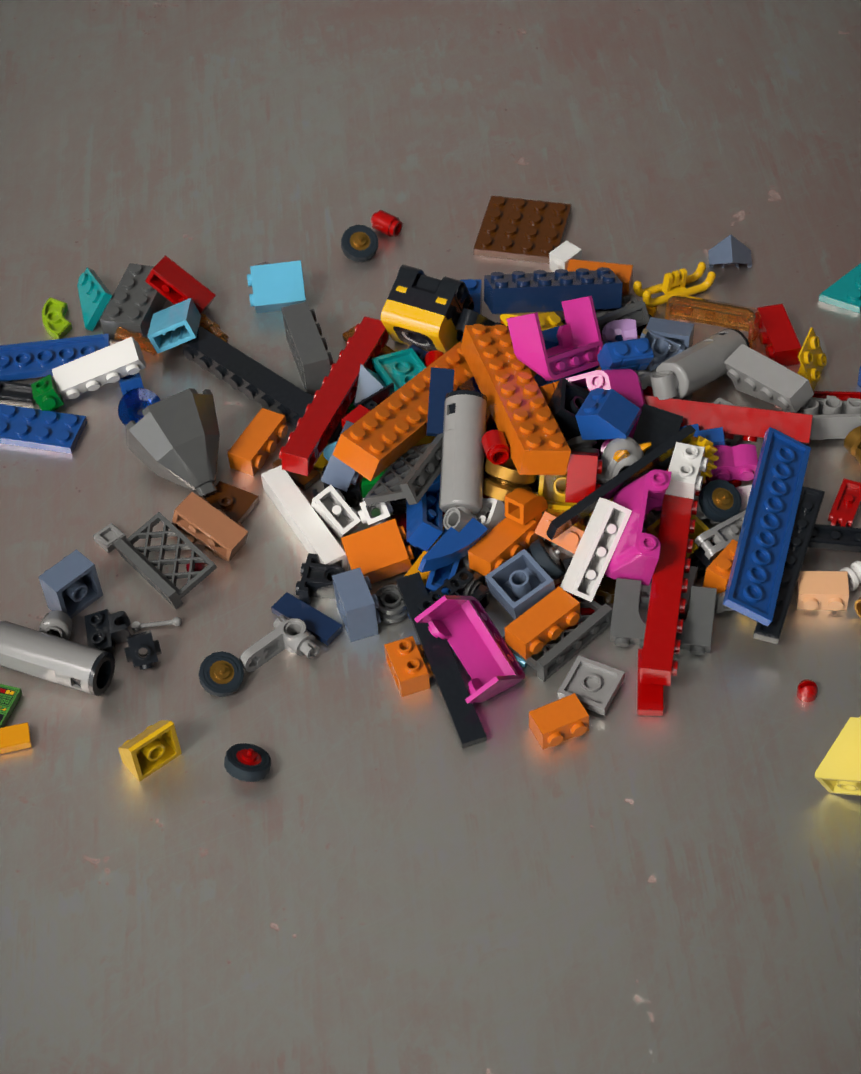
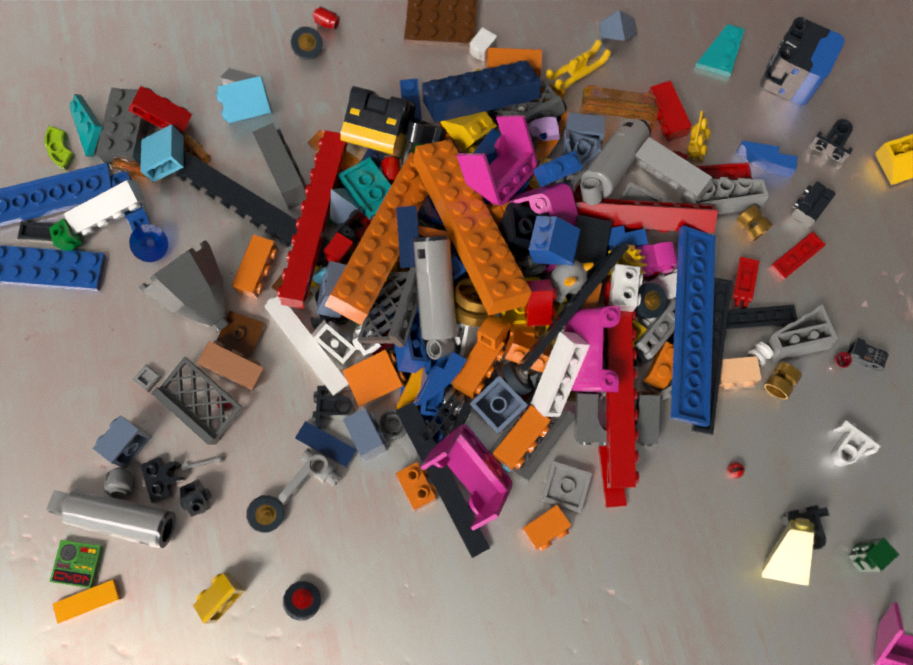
camera: 10 degrees left, 25 degrees up
red brick [481,430,510,465] -> none

